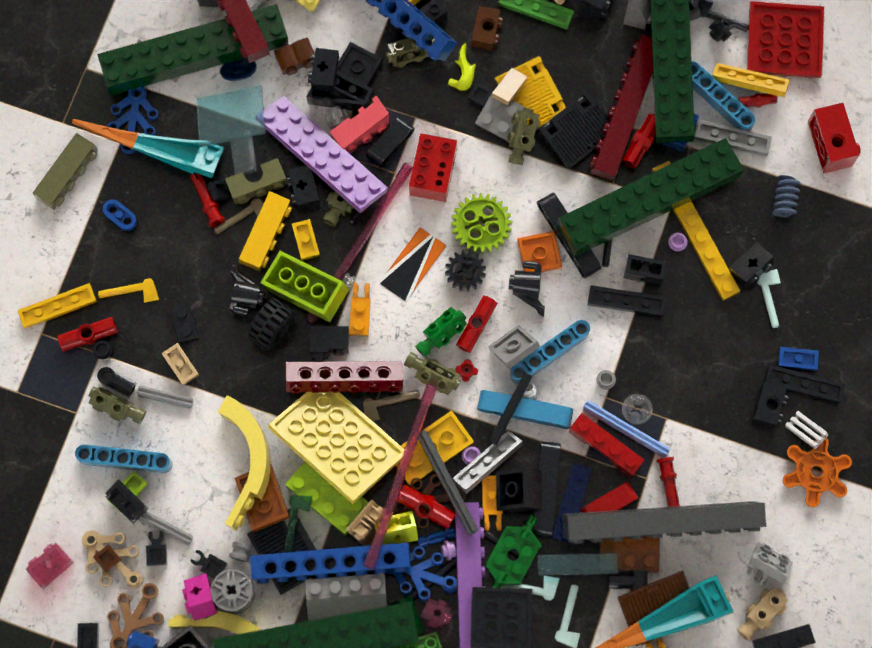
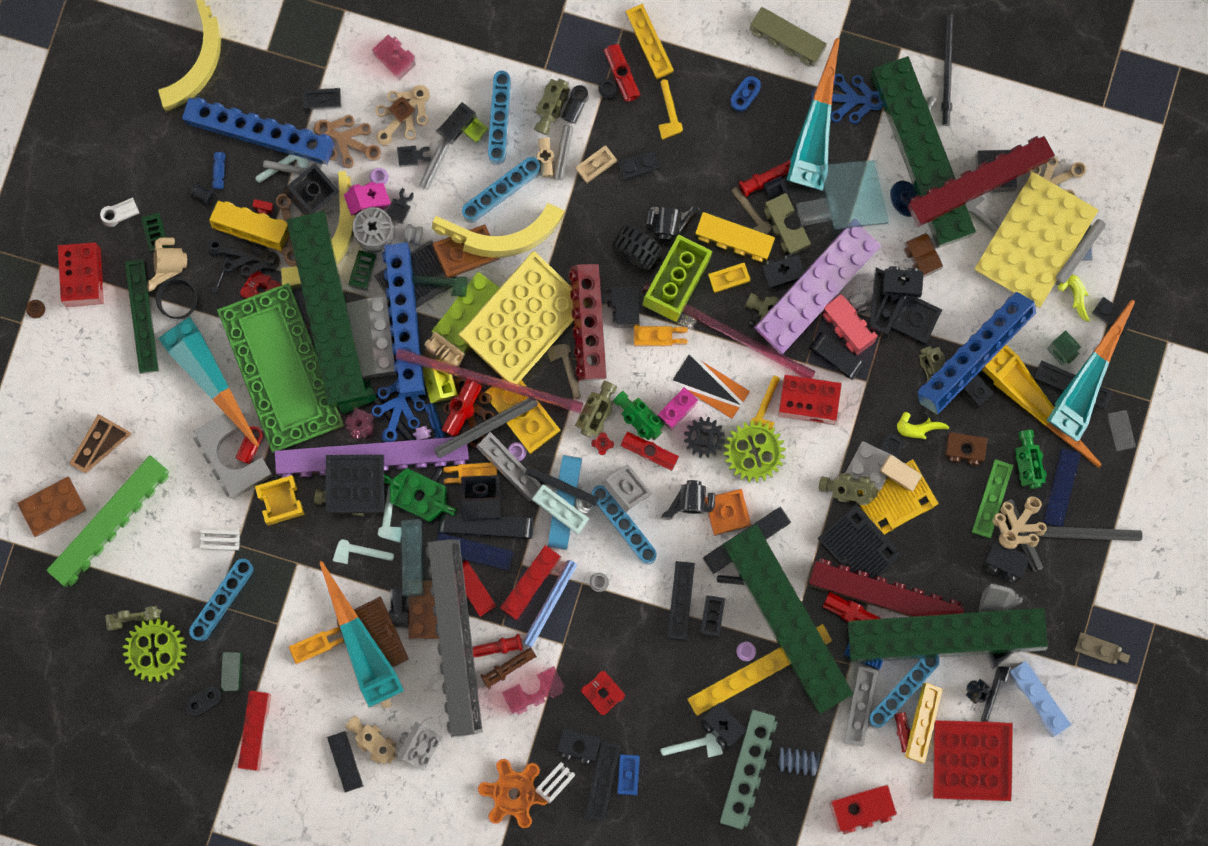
camera: 90 degrees right, 5 degrees up
clear gear [622,393,653,424] -> none
none -> dark green slope [348,250,377,291]
none -> lavender plate [369,168,389,185]
none -> dark azure beam [462,157,540,223]
none -> reddish brown pin [480,647,537,690]
none -> clear pink arch [502,666,565,716]
none -> light aqua tile [532,484,590,534]
none -> tan axle [537,138,554,177]
none -> red piece [581,671,626,715]
none -> dark pink brick [658,387,698,431]
none -> sand green brick [720,710,777,830]
none -> yellow piece [750,375,780,430]
none -> black bar [941,15,953,126]

